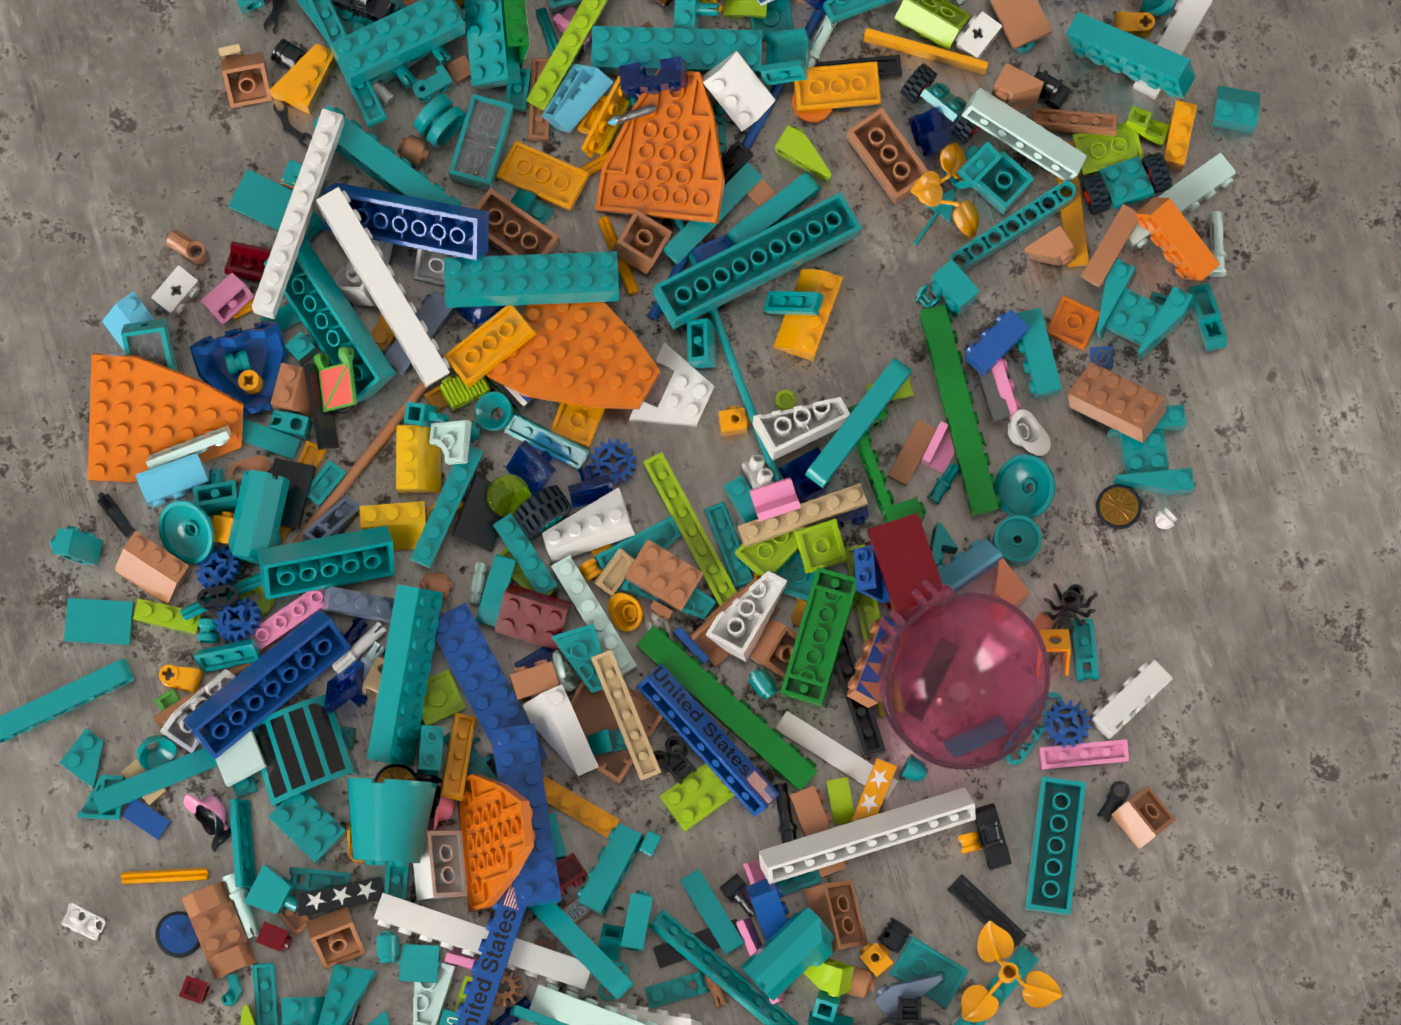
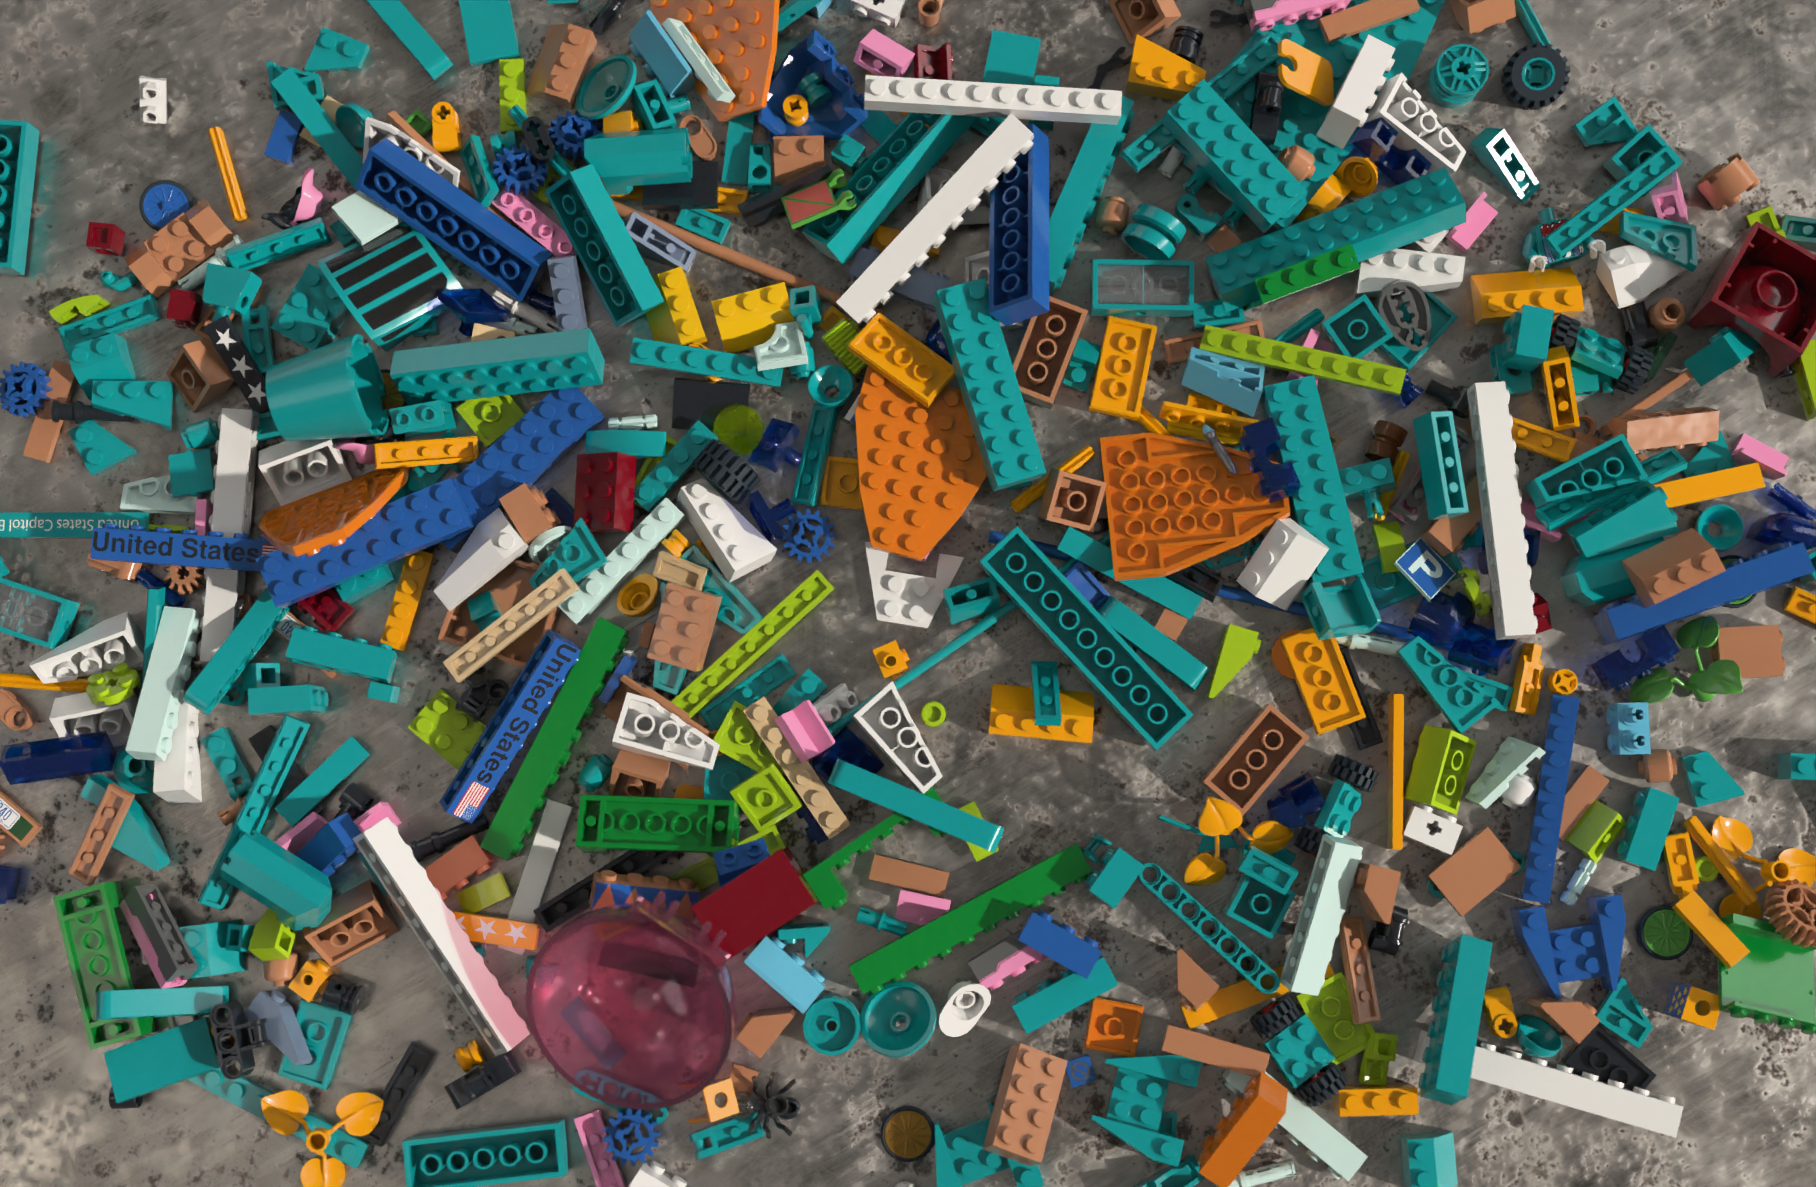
camera: 80 degrees right, 5 degrees up
nougat head [419,572,453,600] -> none

